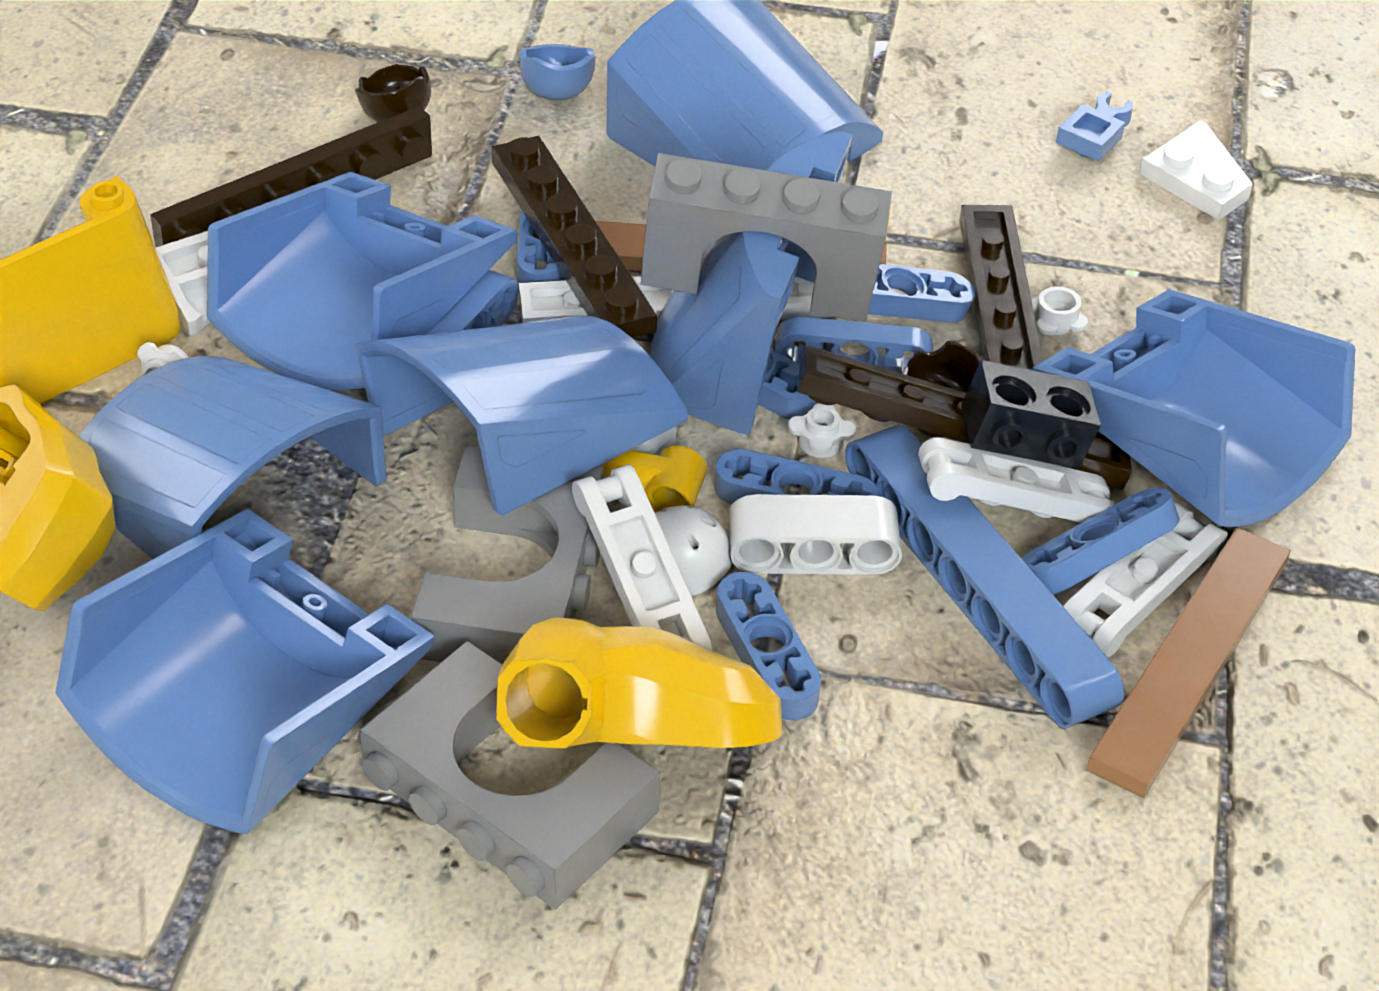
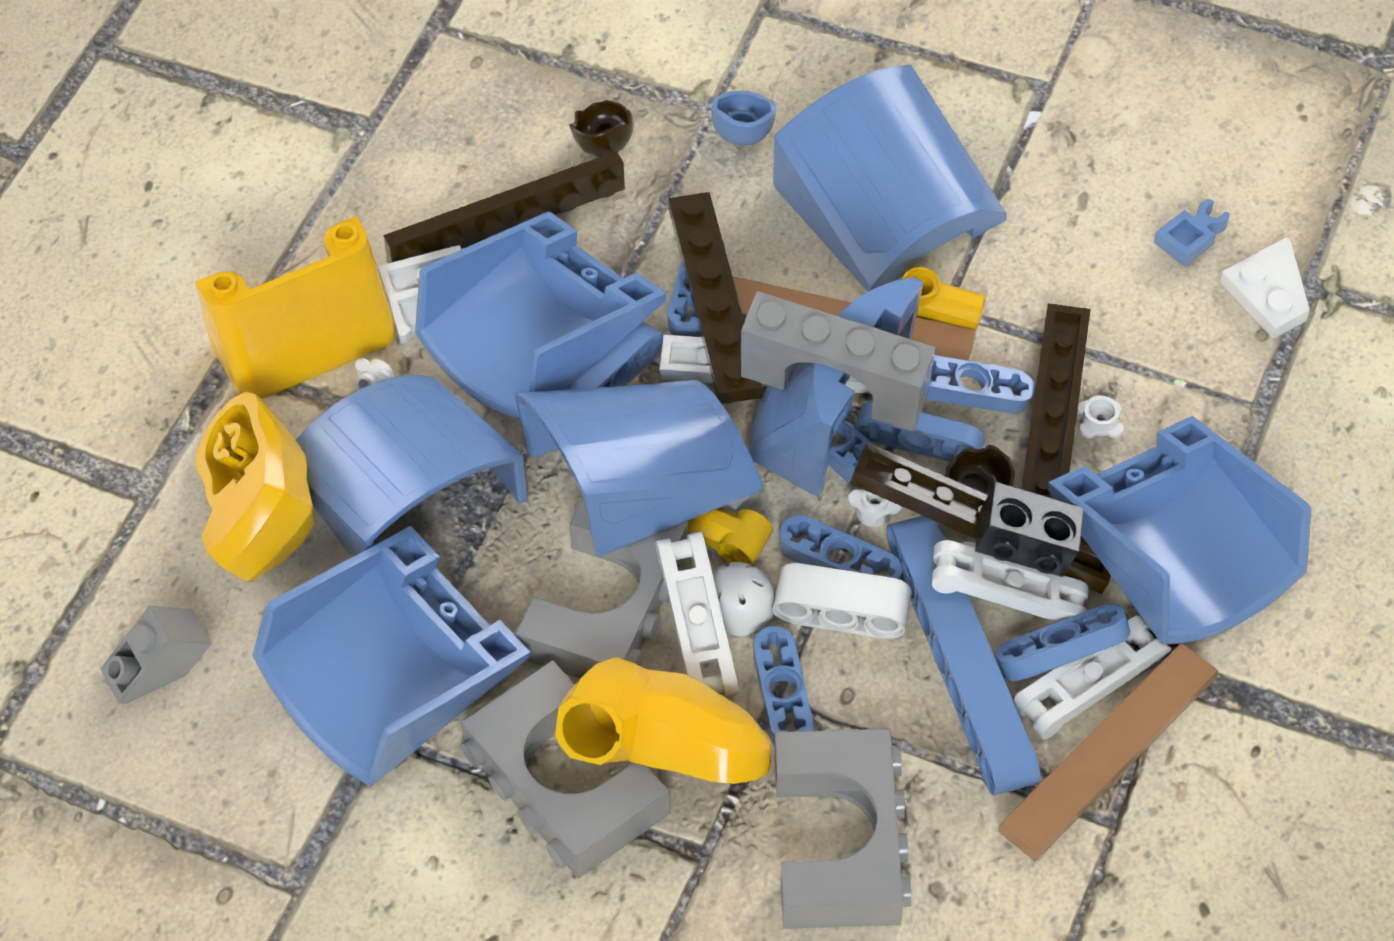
camera: 15 degrees right, 10 degrees up
none -> light grey arch [775,729,911,929]

